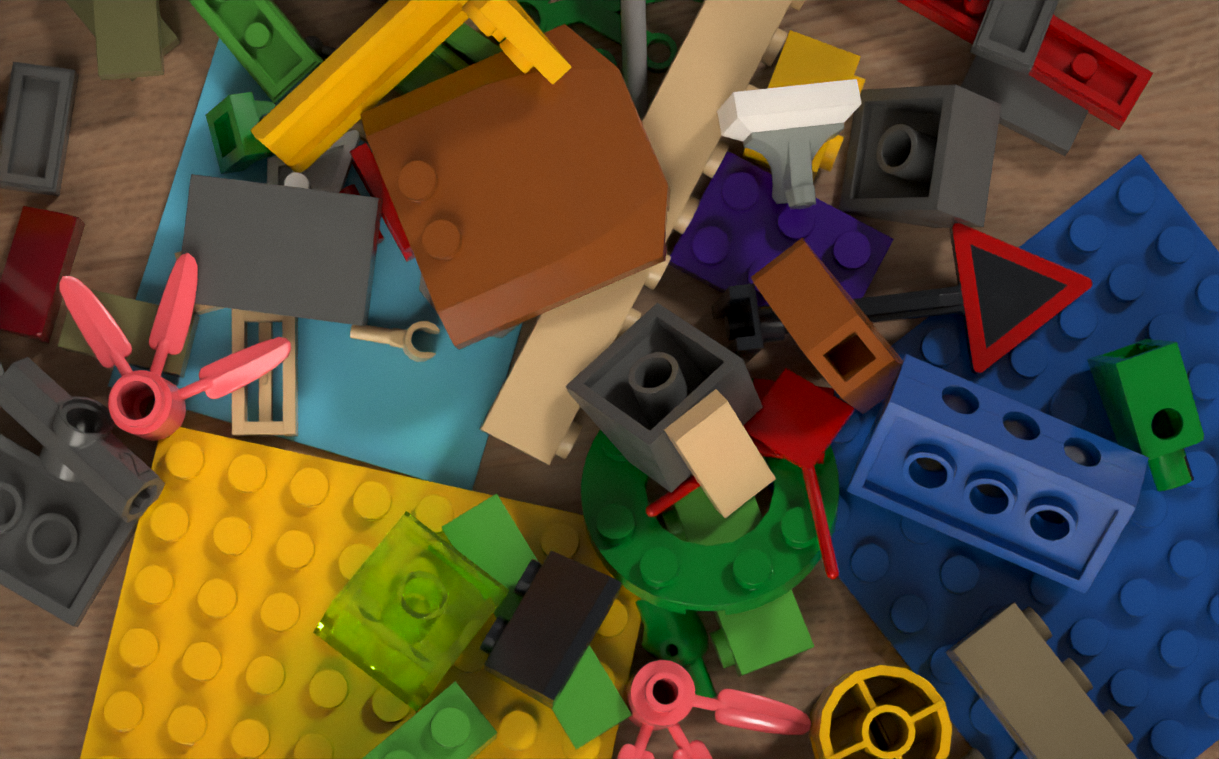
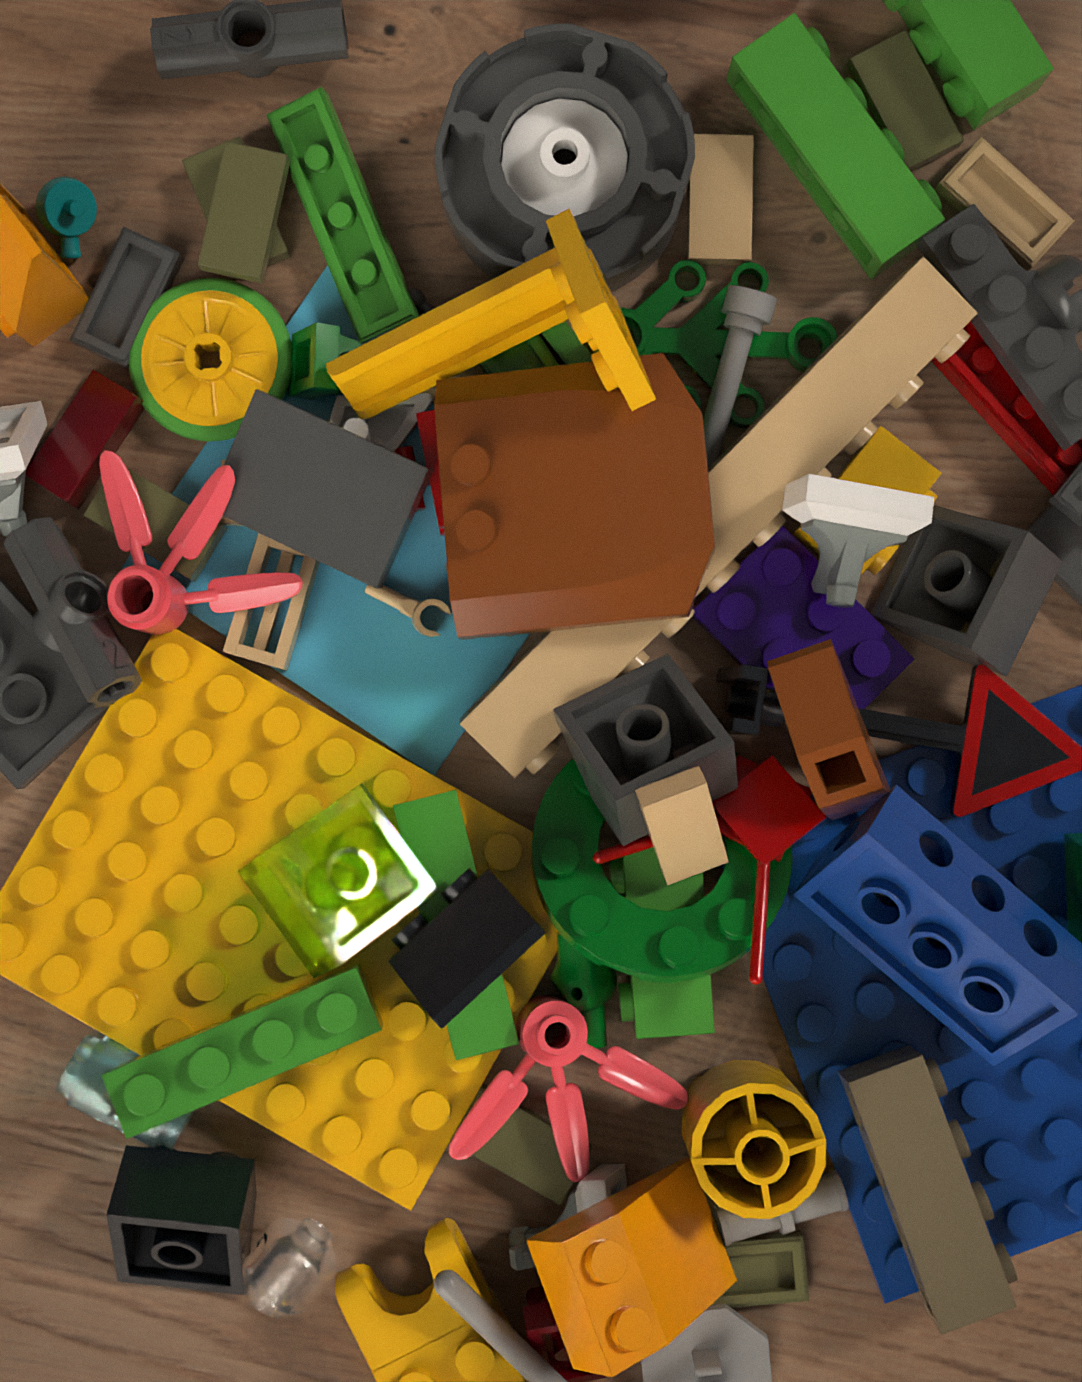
camera: 25 degrees right, 5 degrees up
none -> yellow wheel [129,278,292,442]

